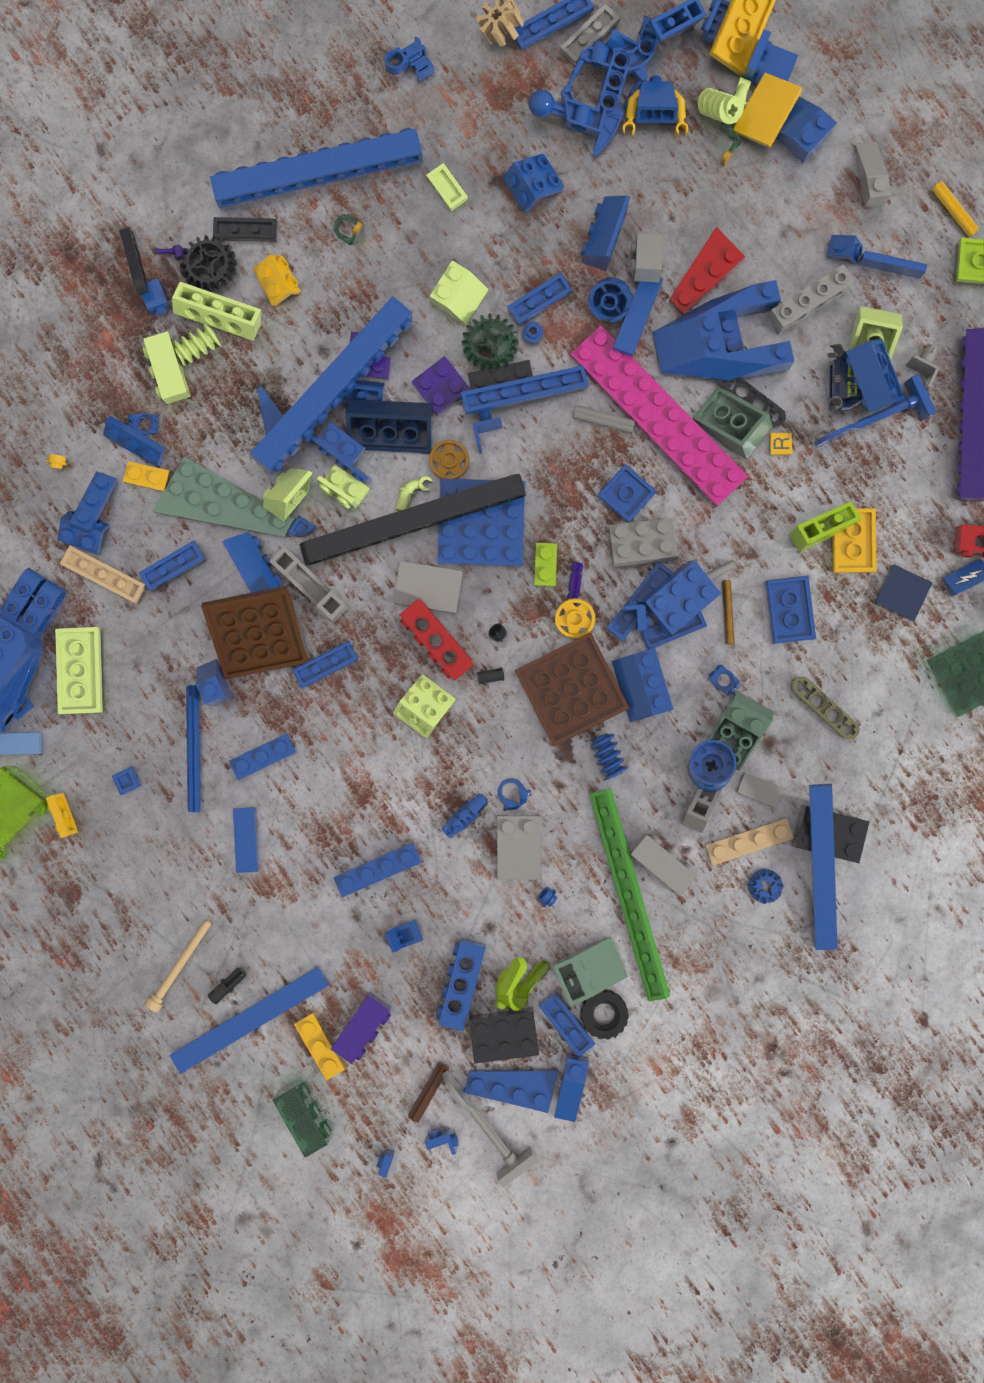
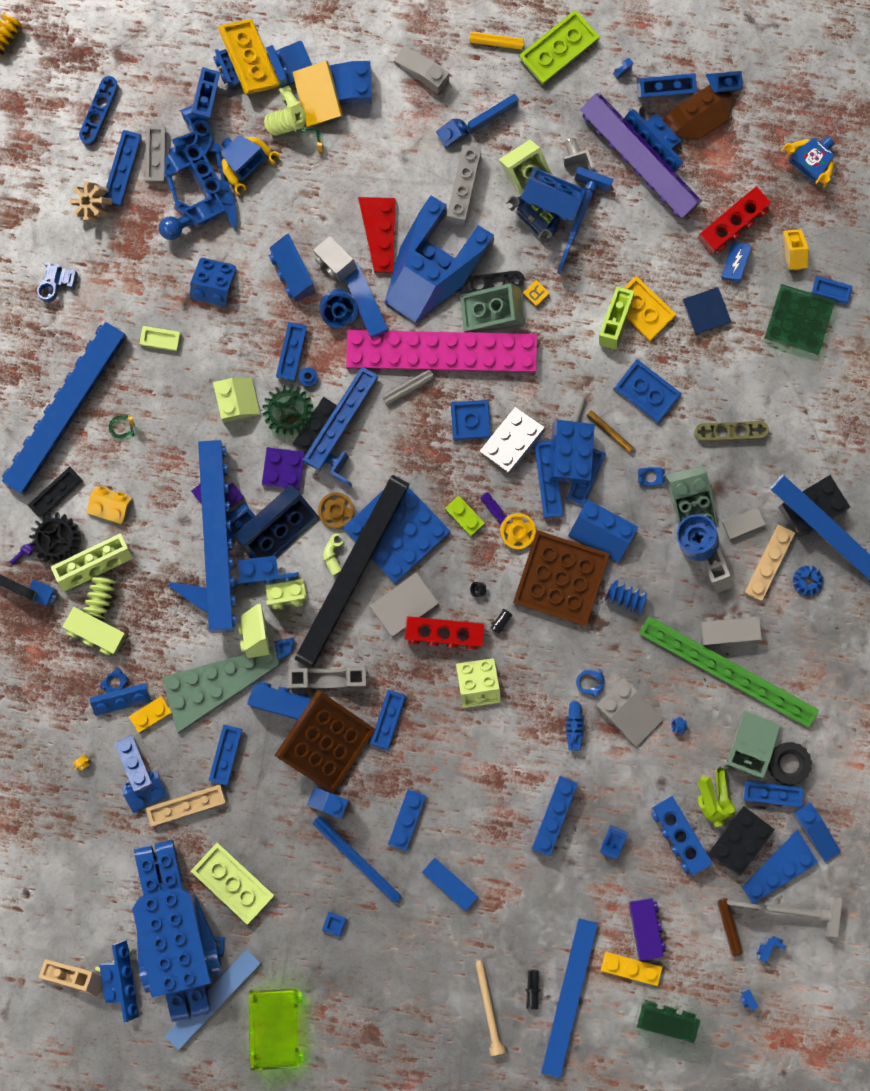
camera: 50 degrees left, 5 degrees down
yellow plate [46,793,79,838] -> none
blue bracket [622,601,650,633] -> none

